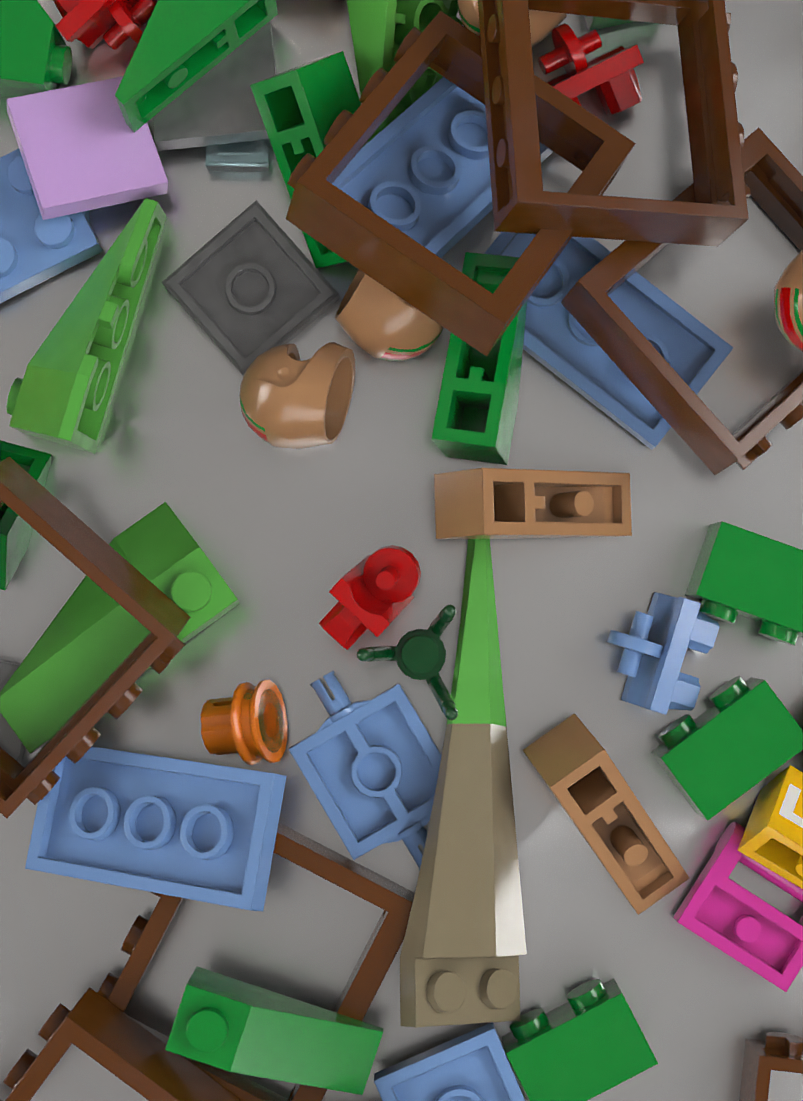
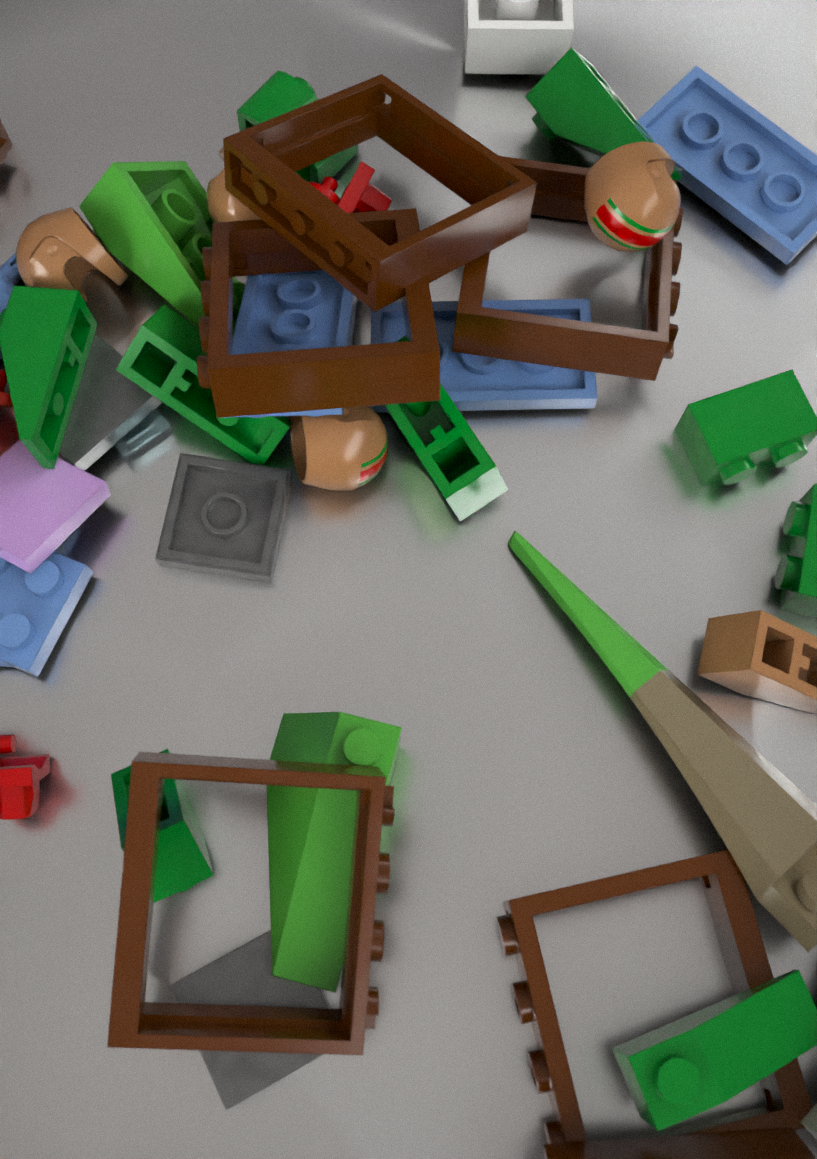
camera: 40 degrees left, 15 degrees down
bright green wedge [6,198,167,454] -> none
medium blue plate [25,747,287,911] -> none
orange piece [201,679,288,765] -> none
medium nougat helmet [239,342,355,449] -> none
medium blue plate [289,670,442,871] -> none
red hips [319,545,421,650] -> none
dark green plant [357,605,458,720] -> none
medium nougat slope [434,468,632,539] -> none
medium blue hips [607,592,720,715] -> none

